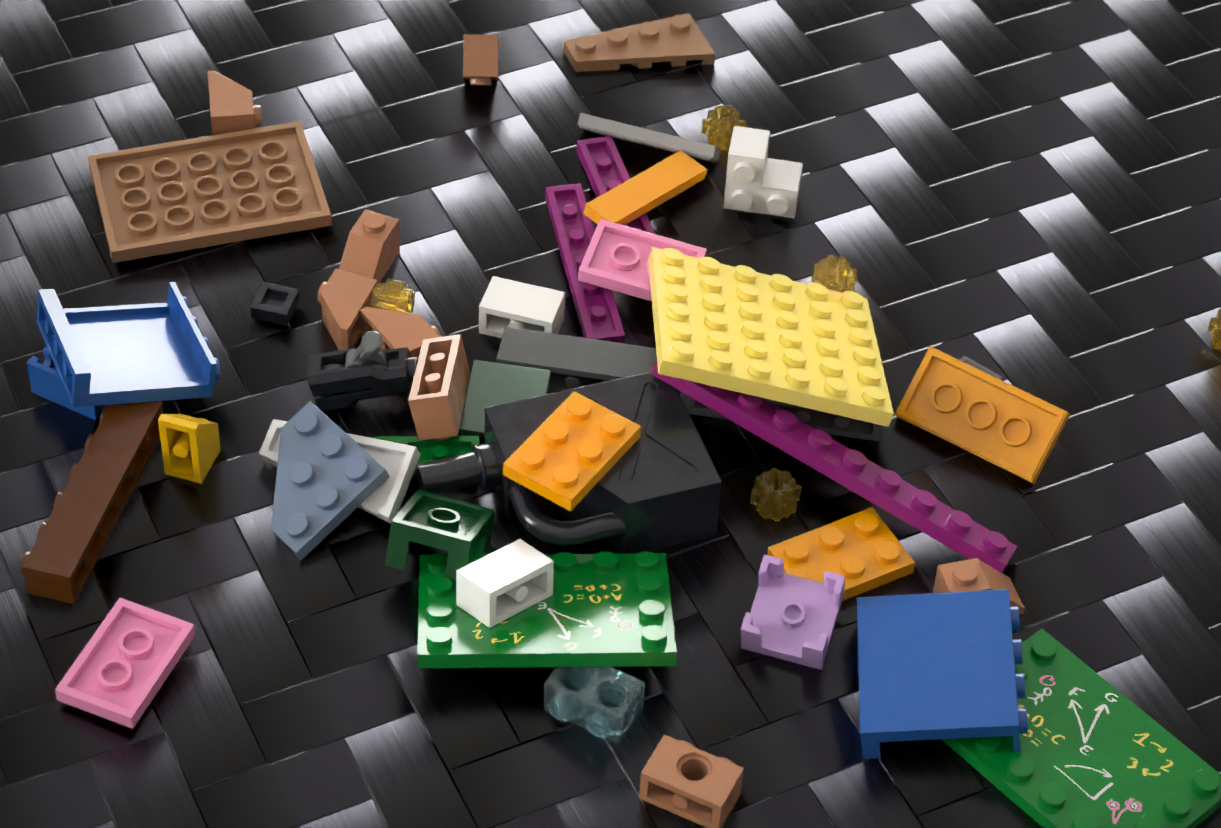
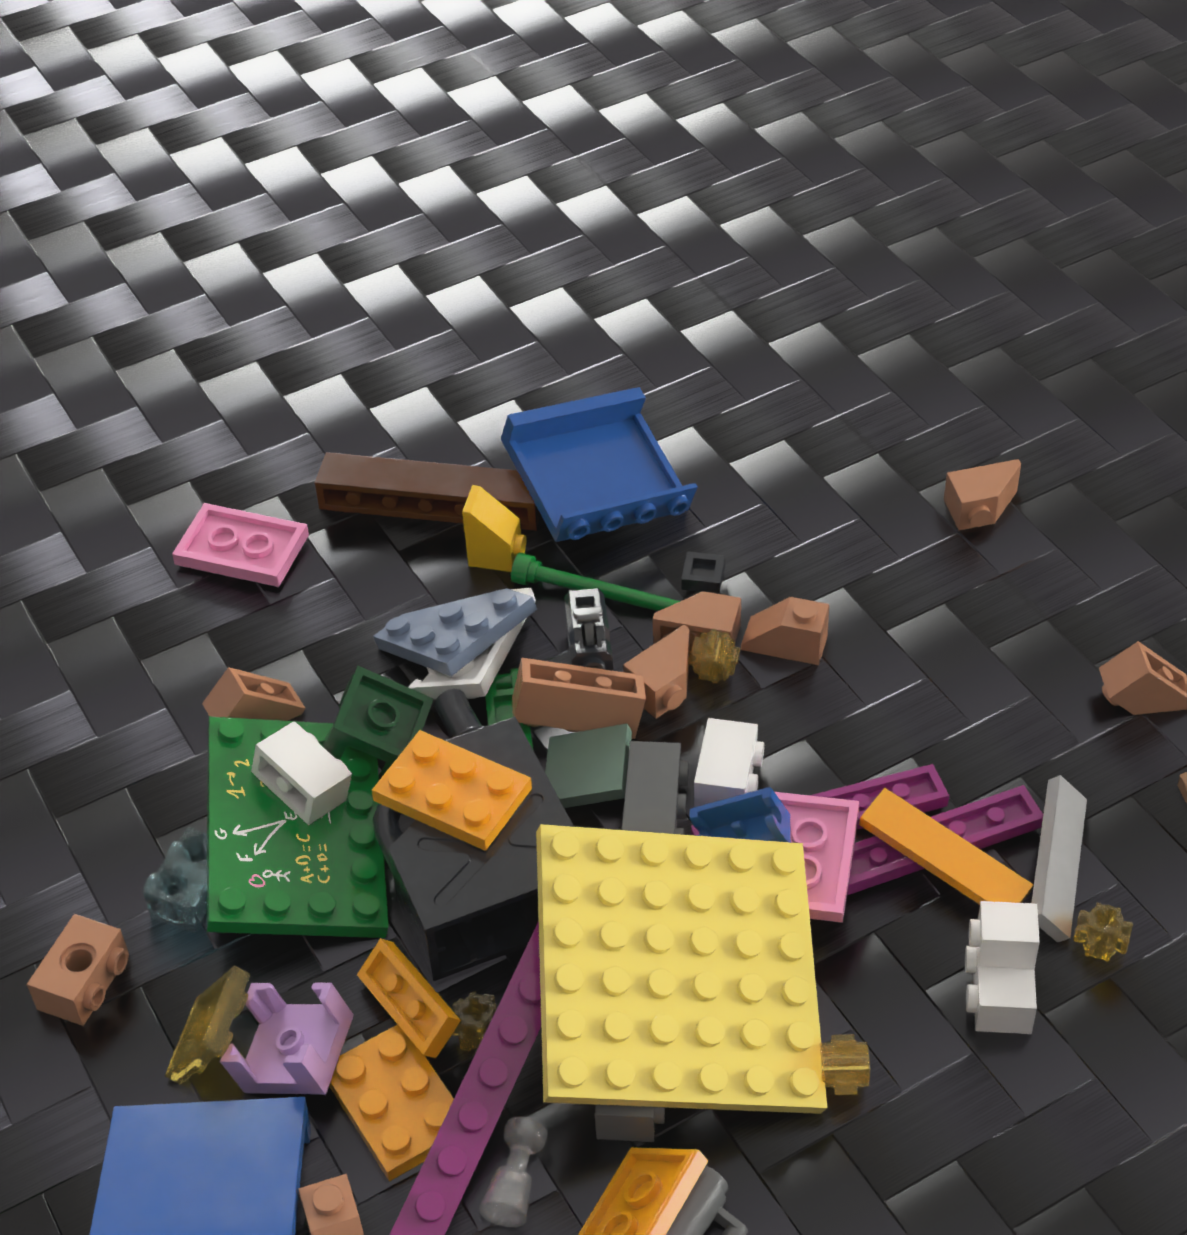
camera: 90 degrees right, 0 degrees up
medium nougat plate [88,121,332,263] -> none
none -> clear yellow plate [165,965,250,1084]
none -> nougat slope [202,667,306,721]
none -> light orange plate [357,938,461,1058]
none -> clear piece [479,1117,548,1227]
none -> green piece [511,552,680,611]
none -> blue hinge [690,787,791,843]

